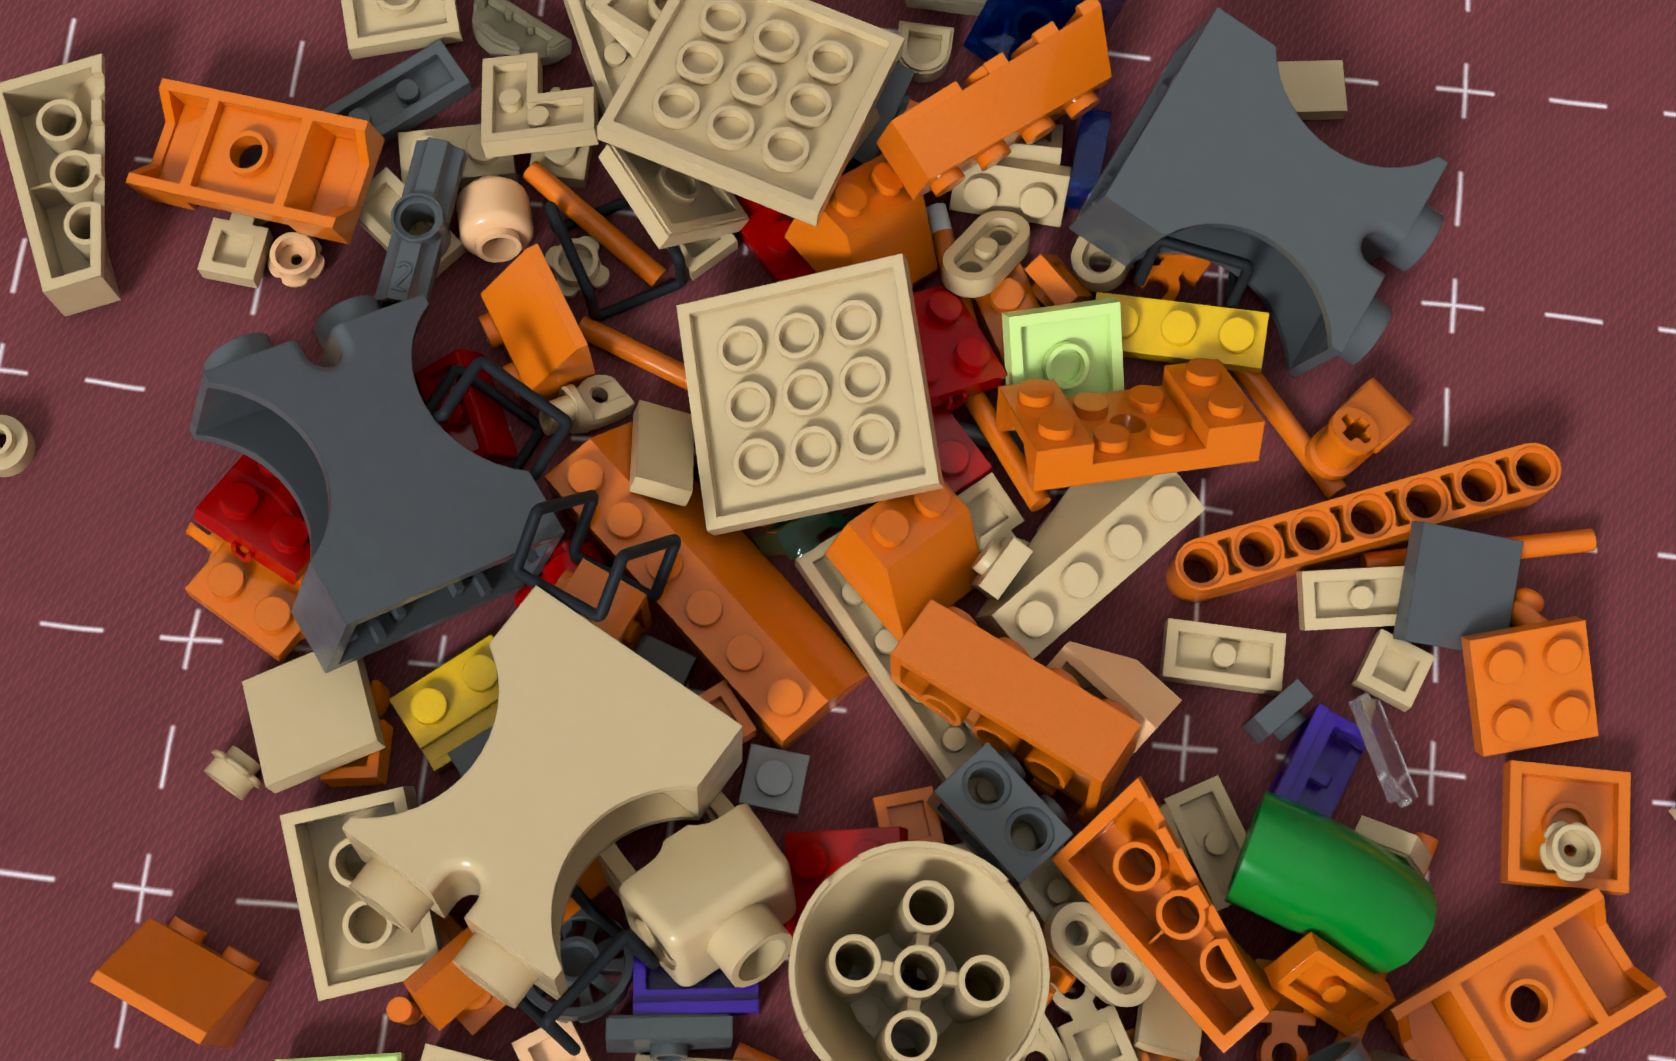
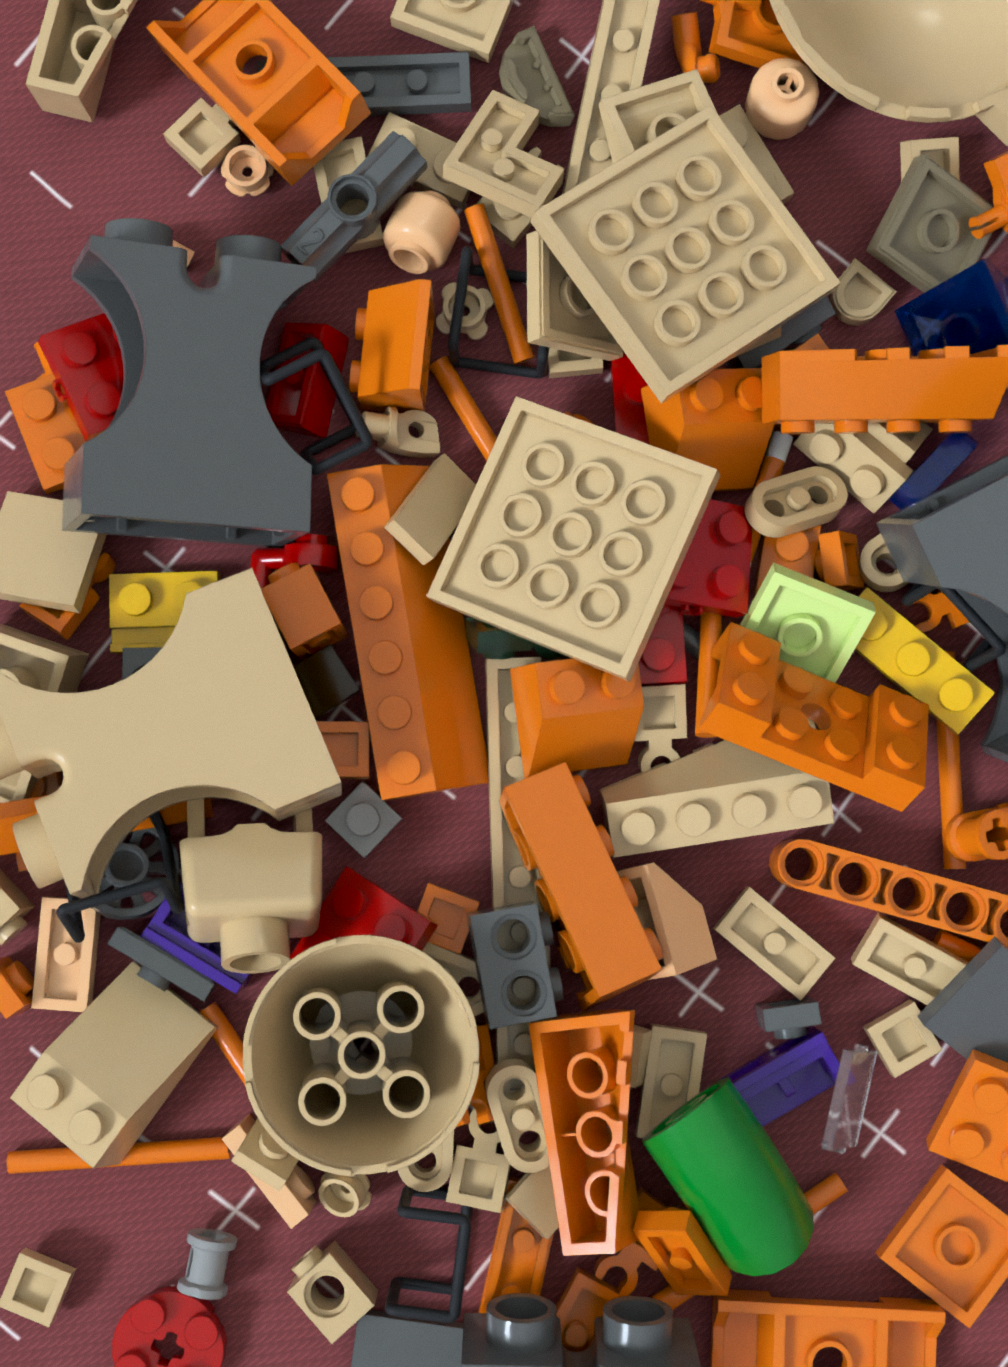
camera: 35 degrees right, 10 degrees up
black piece [511,490,681,622] -> none
tan plate [970,537,1033,600] -> none
tan tile [1355,815,1432,875] -> none
tan plate [1539,821,1601,882] -> none

